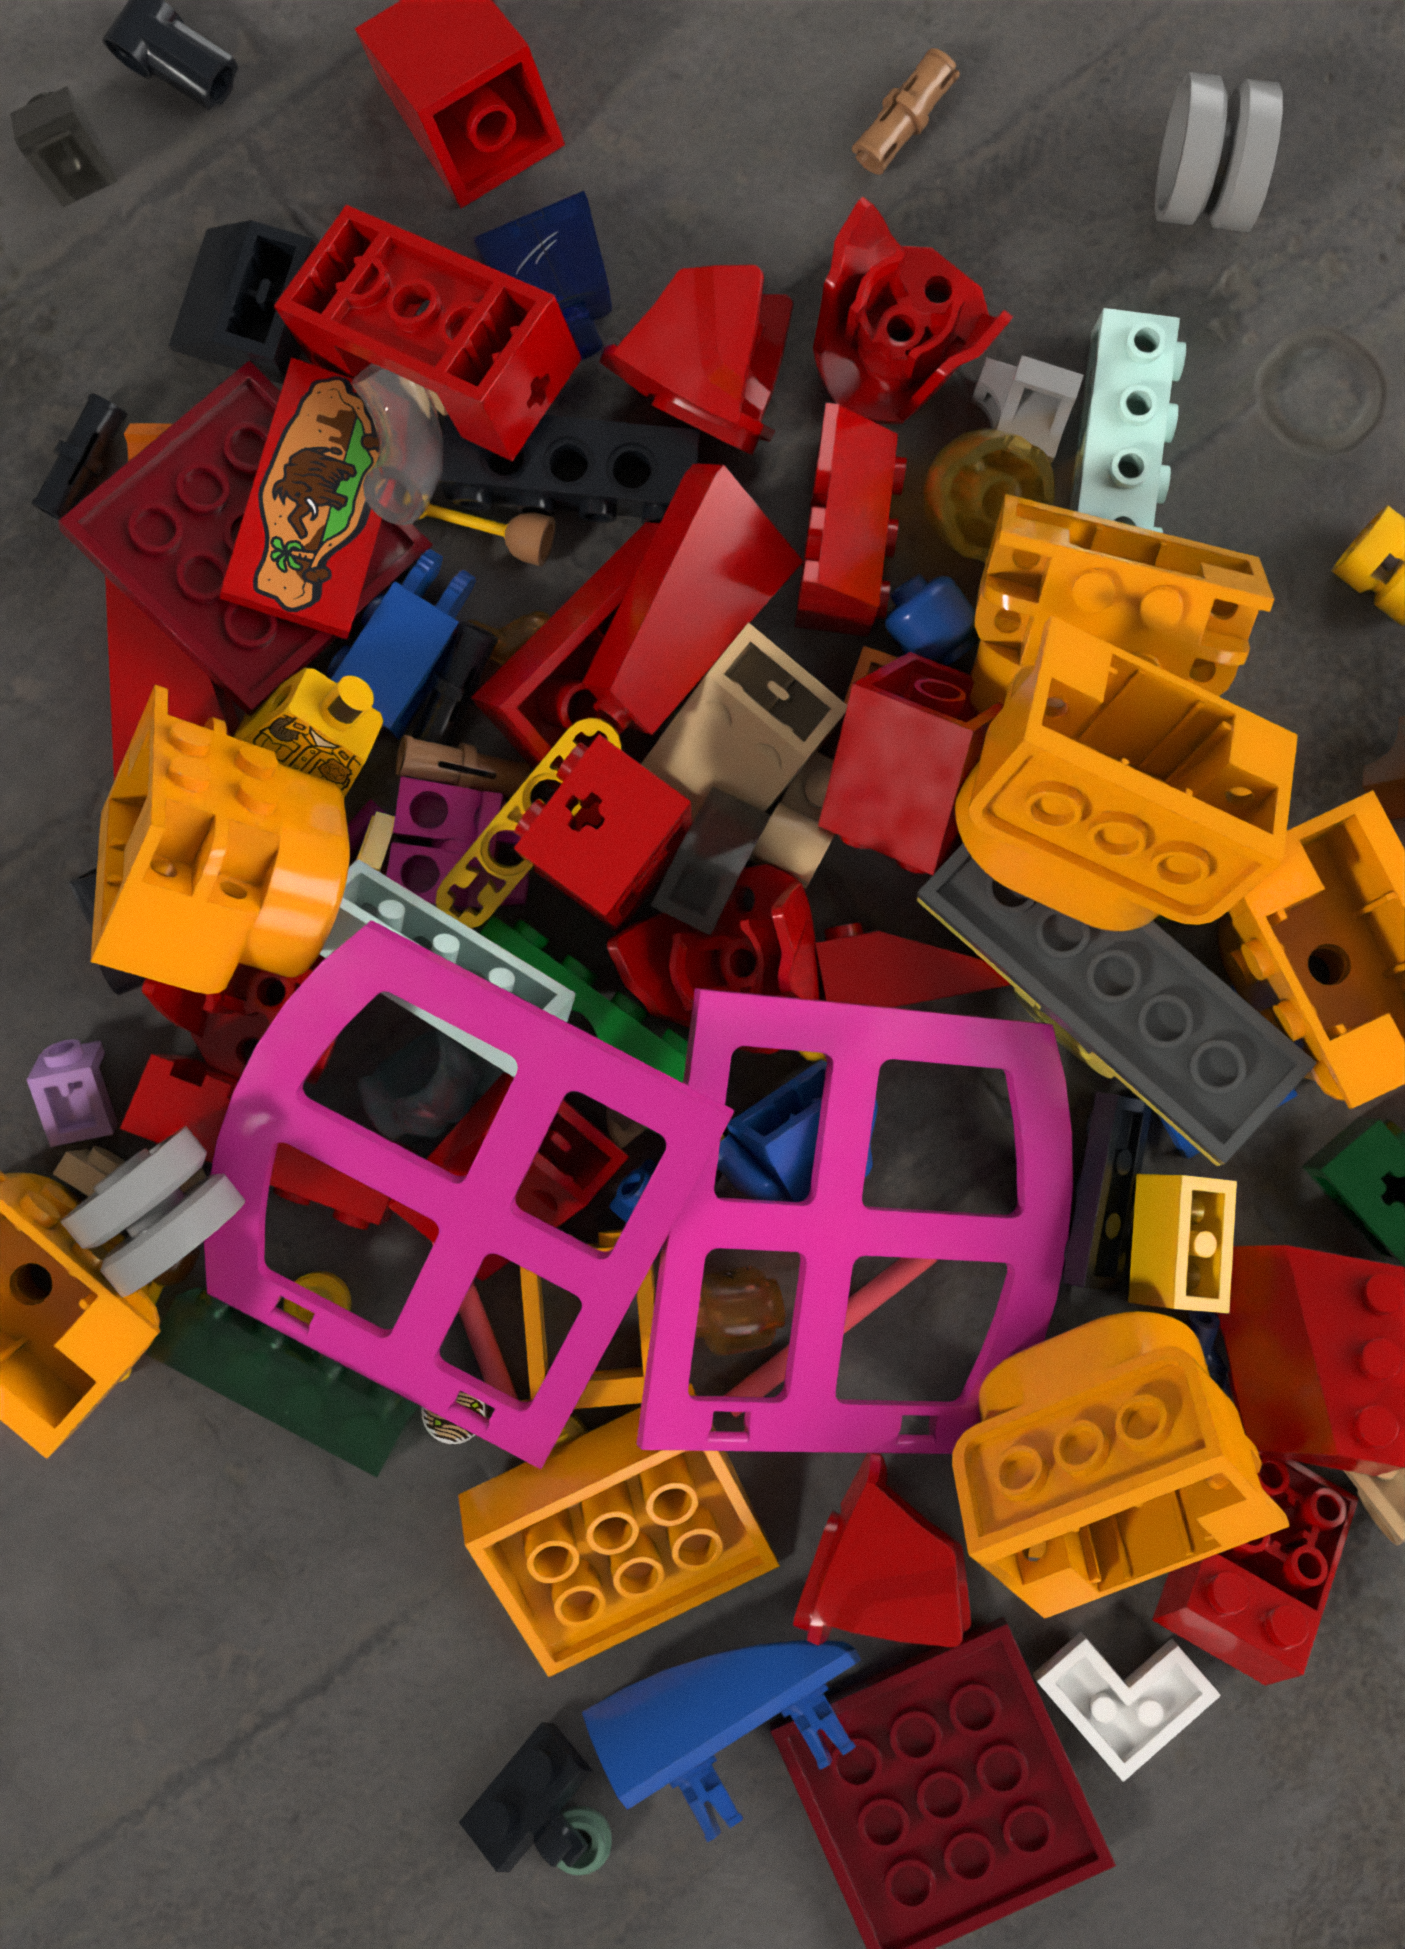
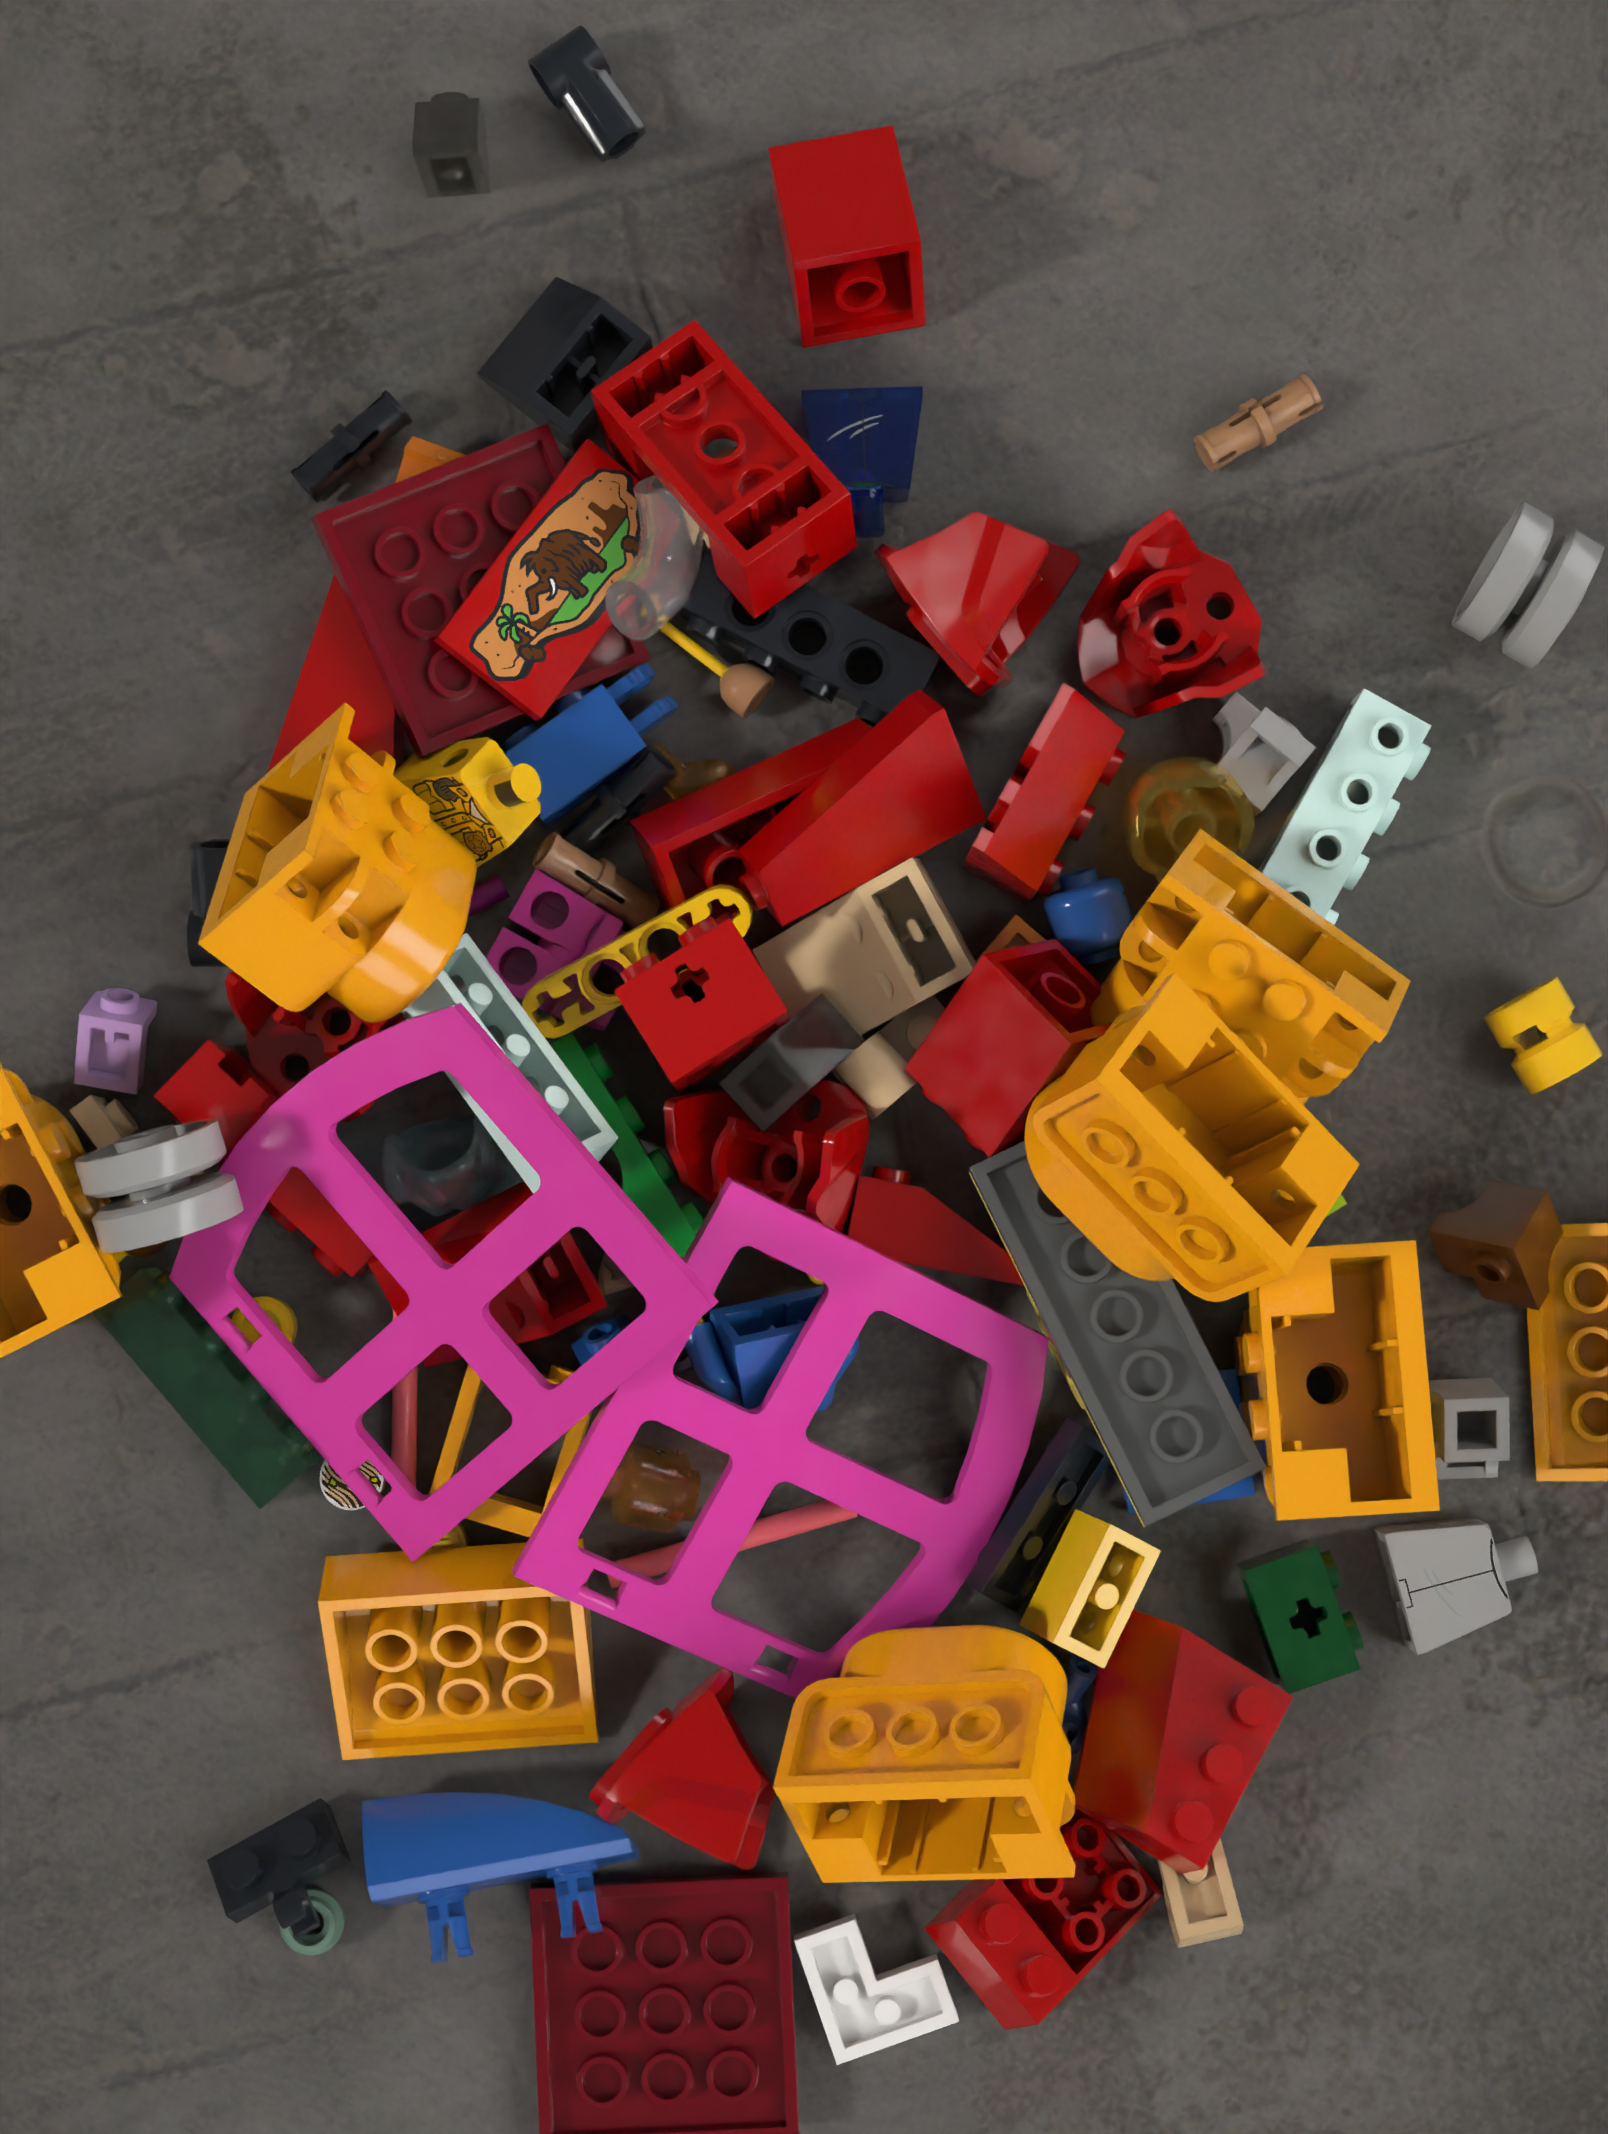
camera: 10 degrees right, 0 degrees up
yellow tile [356,811,395,875] -> none

